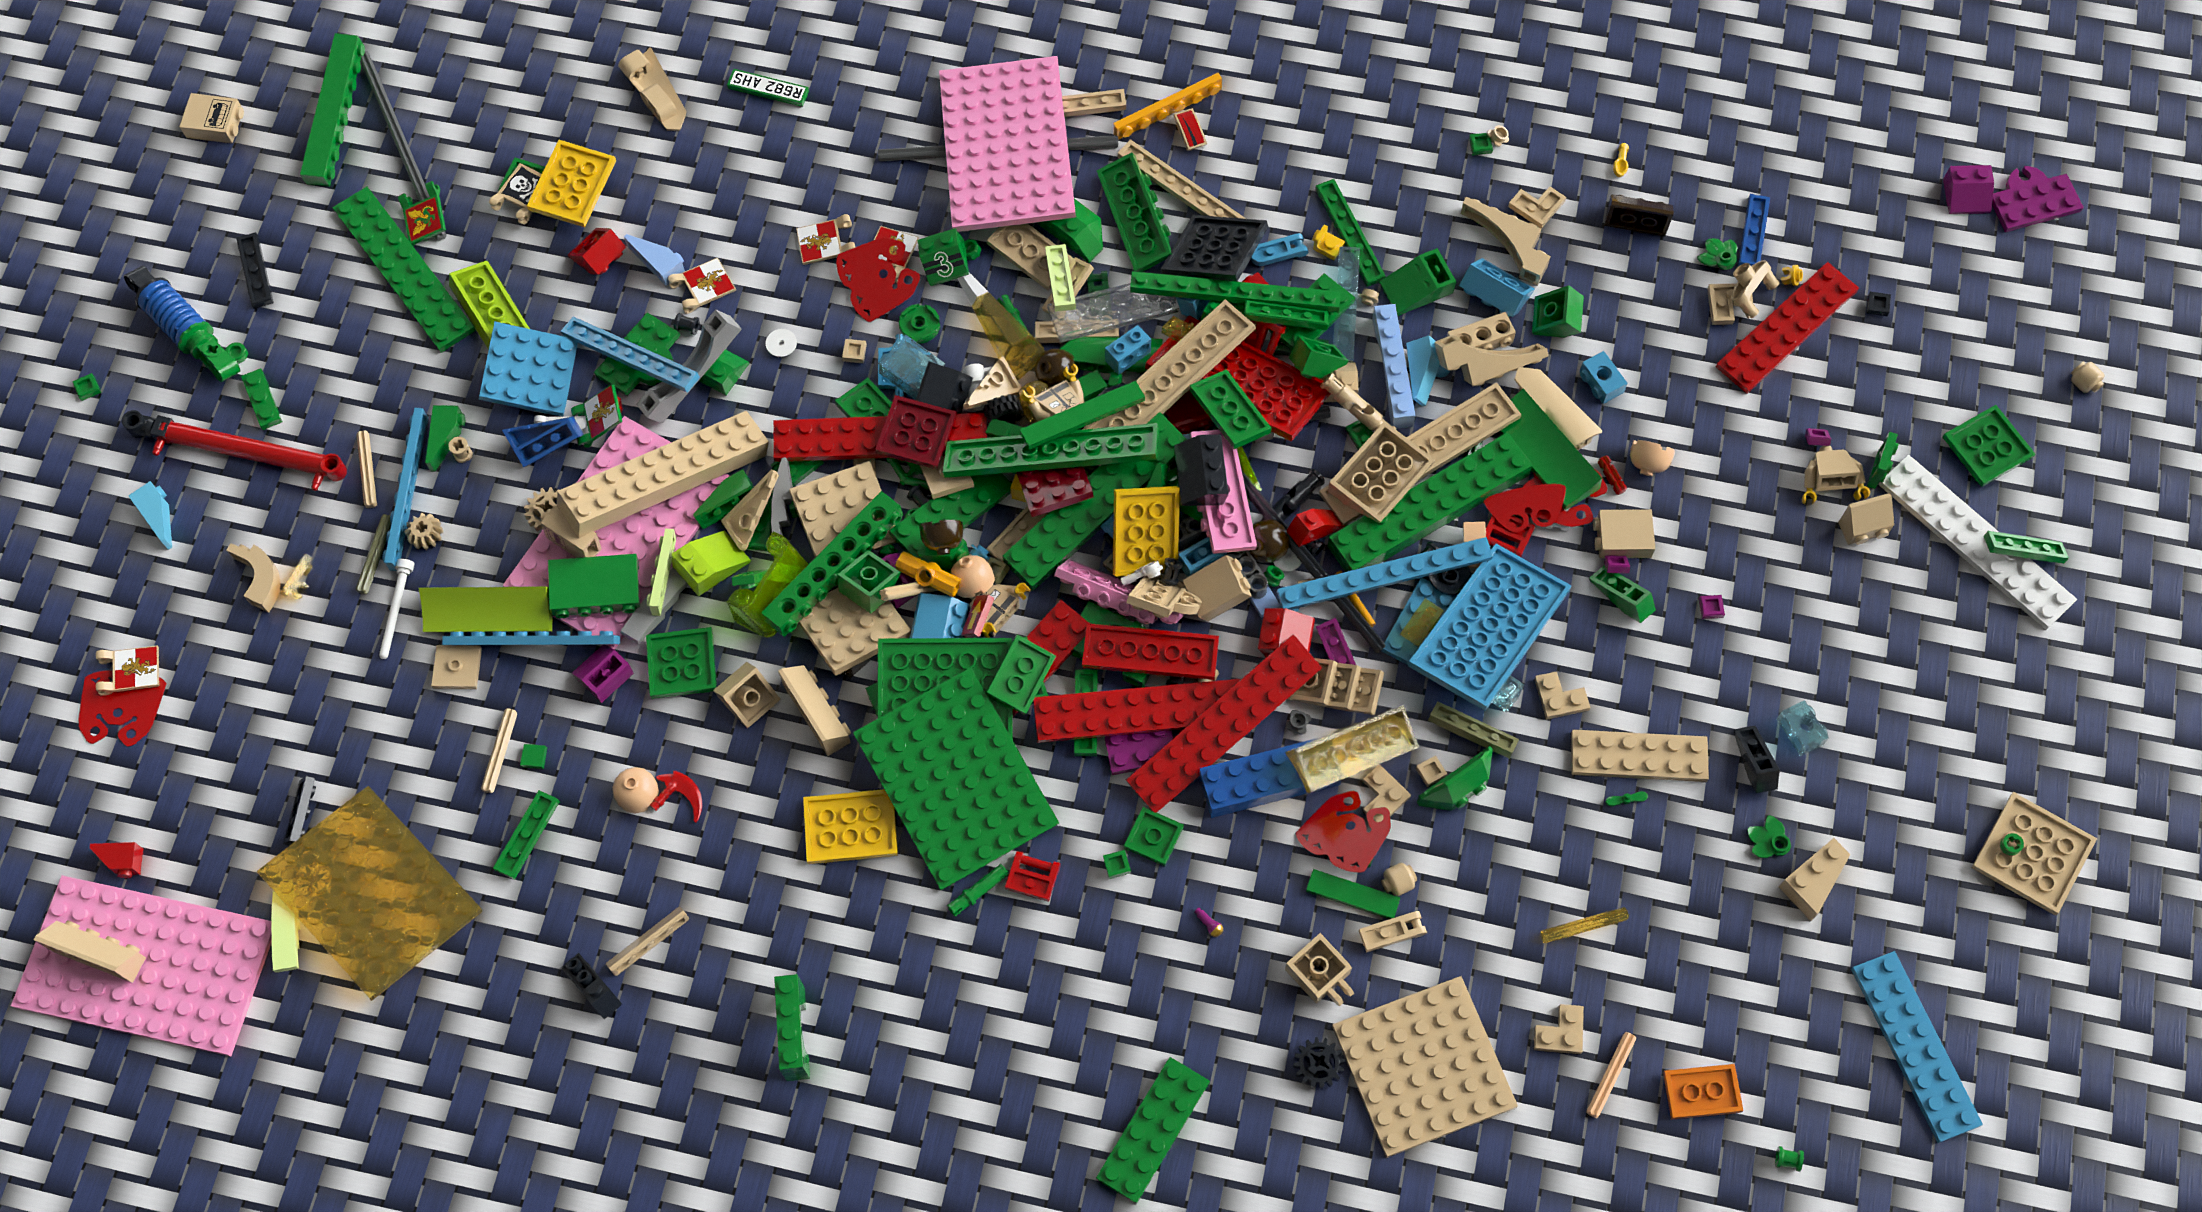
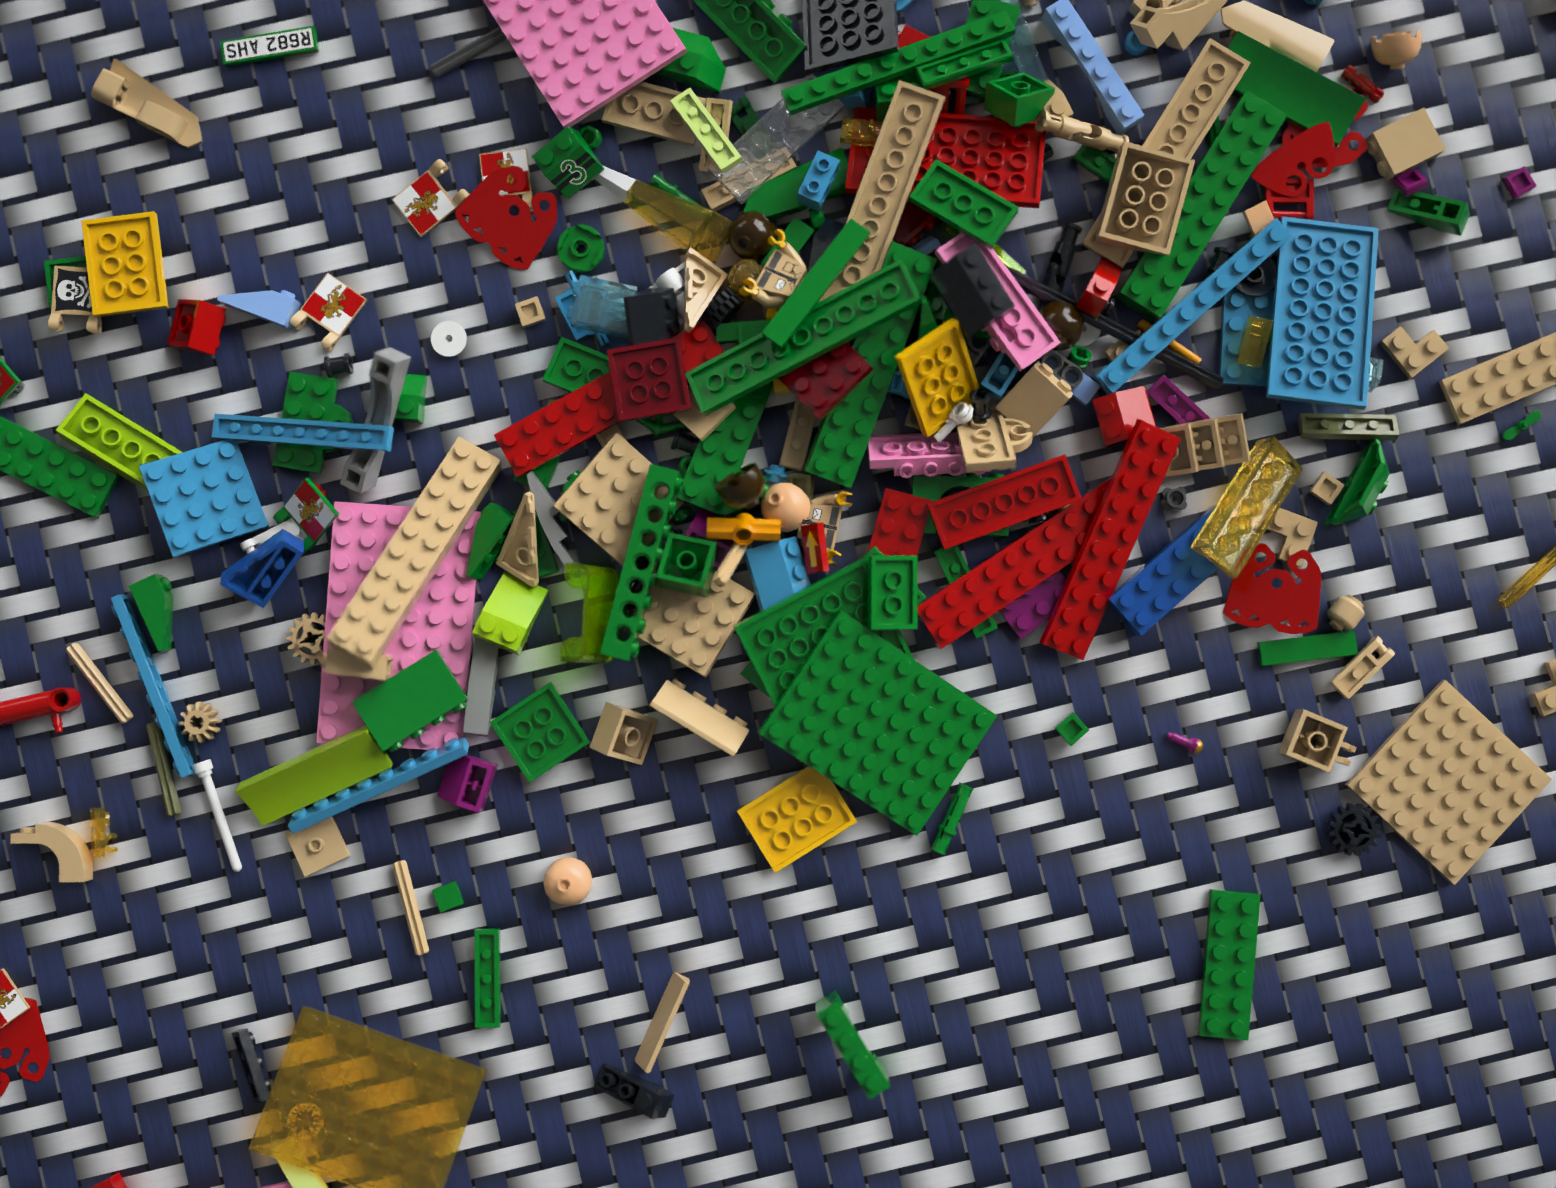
camera: 30 degrees left, 20 degrees up
tan bush [449,437,473,463] -> none
yellowish green plate [647,528,677,616] -> none
red piece [650,771,702,823] -> none
green plate [732,569,771,589] -> none
red plate [1005,851,1061,902] -> none
green tile [1124,807,1184,867] -> none
medium azure slope [1406,336,1440,407] -> none

